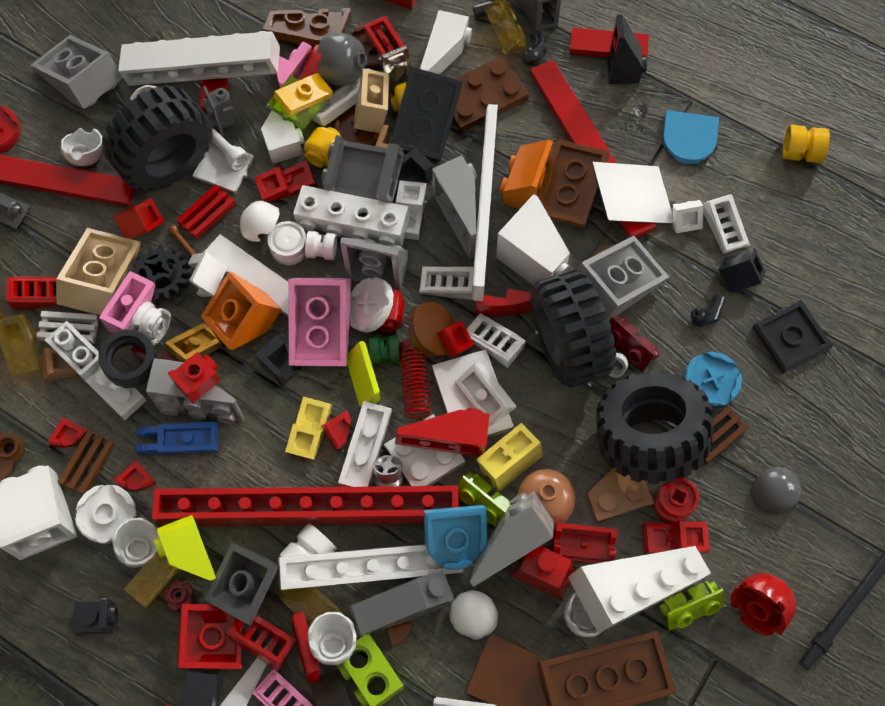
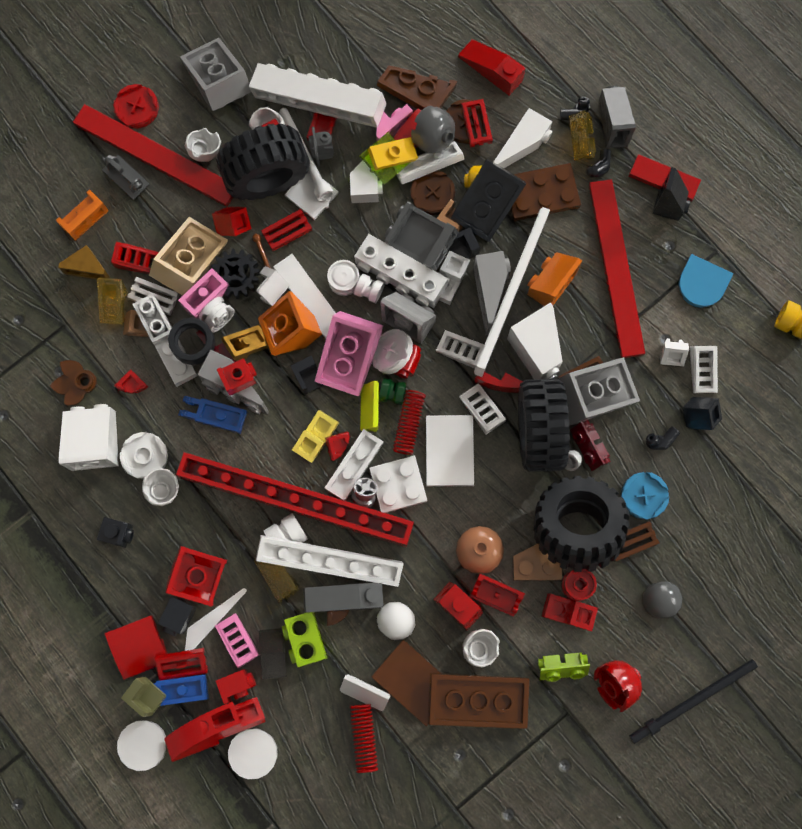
camera: 20 degrees right, 10 degrees up
reddish brown tile [58,431,115,495] -> none
red tile [113,461,157,491] -> none
clear yellow hinge [124,551,179,608] -> none
neon yellow slope [154,515,216,581] -> none
dark red plate [163,580,194,611] -> none
dark grey slope [204,543,279,625] -> none
red slope [226,615,296,672] -> none
white hair [240,201,279,242] -> none
red slope [254,160,318,202] -> none
red tile [292,611,320,683] -> none
yellow head [304,127,341,168] -> none
white hair [308,612,356,665] -> none
tan slope [354,68,389,133] -> none
clear smoke slope [375,45,411,96] -> none
red slope [395,408,490,457] -> none
reddish brown tile [408,302,455,358] -> none
dark azure tile [424,505,487,570] -> none
red tile [438,320,474,358] -> none
white slope [455,363,517,426] -> none
lime hinge [458,472,511,528] -> none
light grey slope [470,491,554,587] -> none
light yellow hinge [476,423,543,492] -> none
reddish brown plate [538,139,610,229] -> none
white wedge [568,546,711,634] -> none
white sticker [593,162,673,223] -> none
black tile [752,300,833,374] -> none

